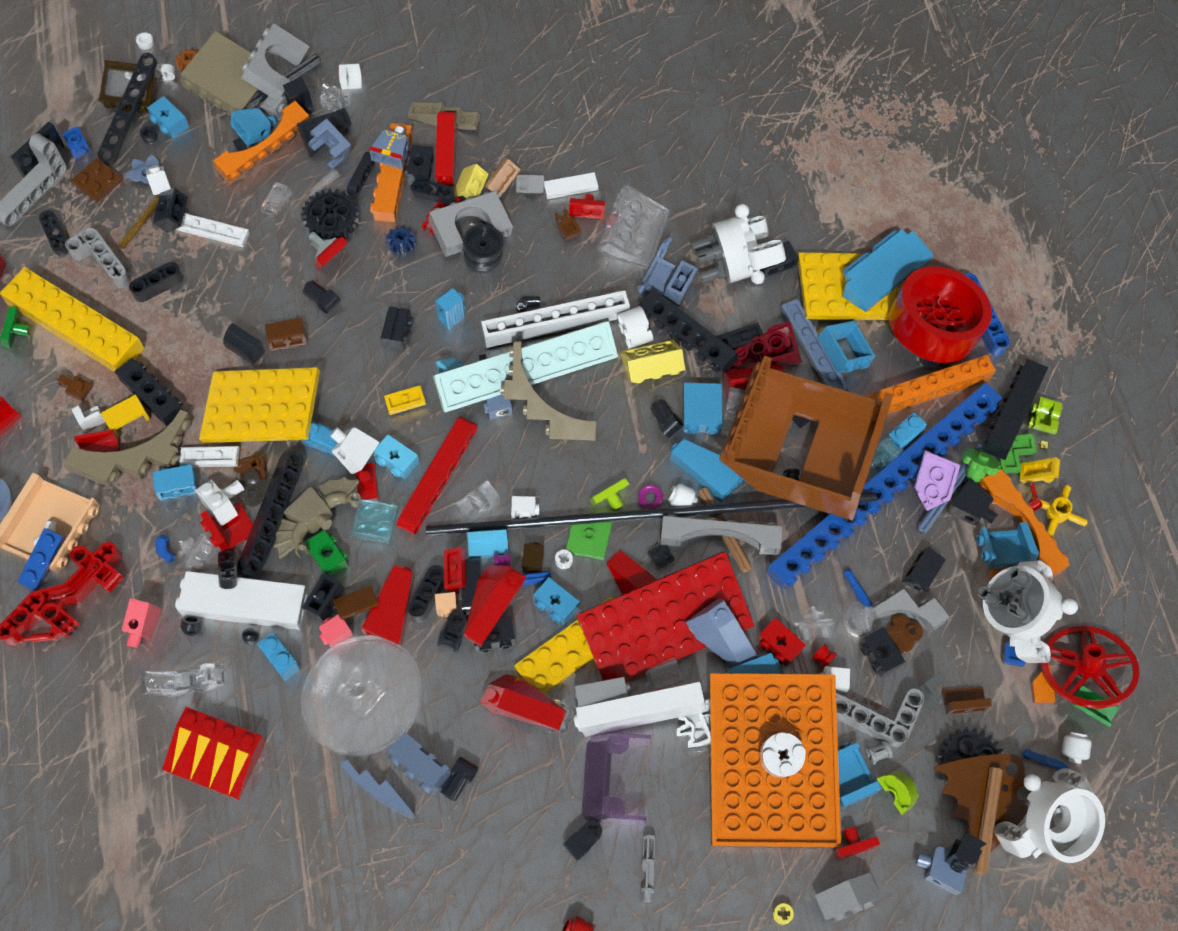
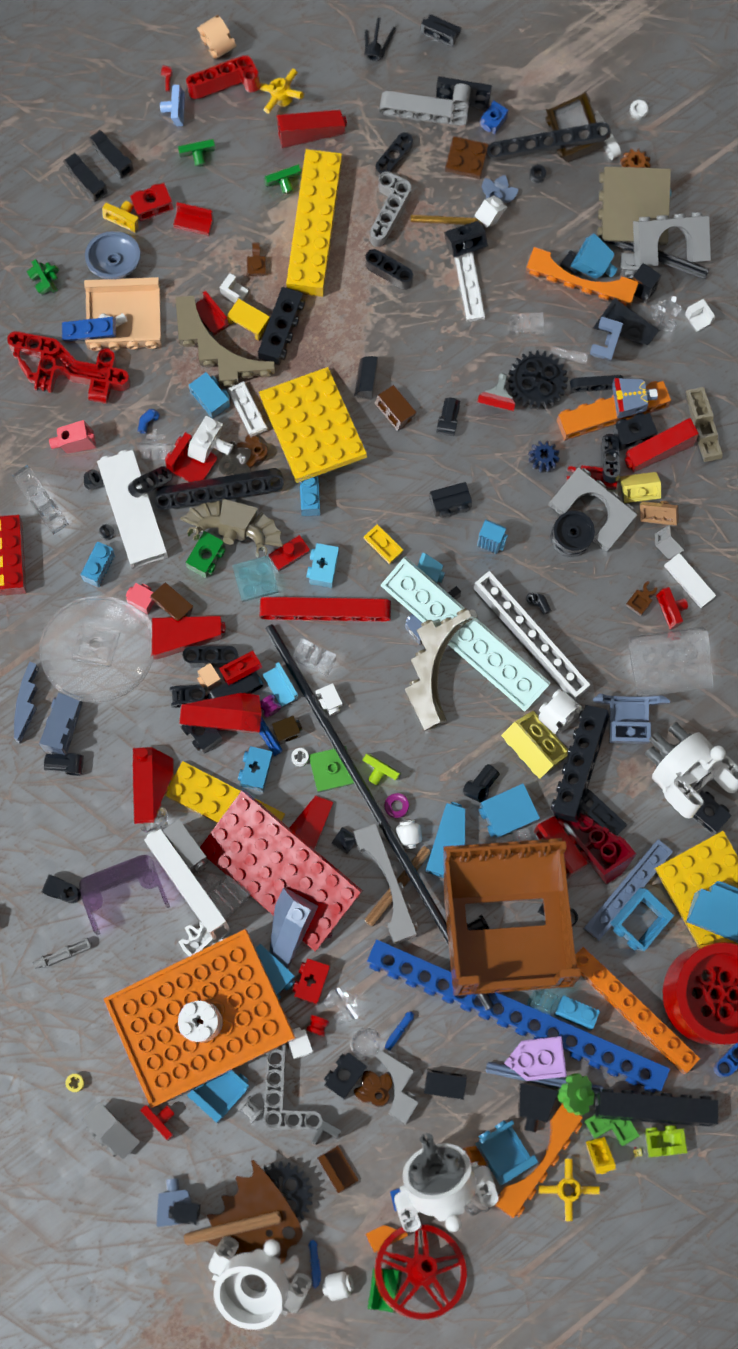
camera: 65 degrees right, 10 degrees up
dark azure brick [147,96,189,139] -> none
black brick [302,573,345,623] -> none
white torso [330,427,379,474] -> none
lime cylinder [877,771,919,815] -> none
red hand [1028,483,1043,511] -> none

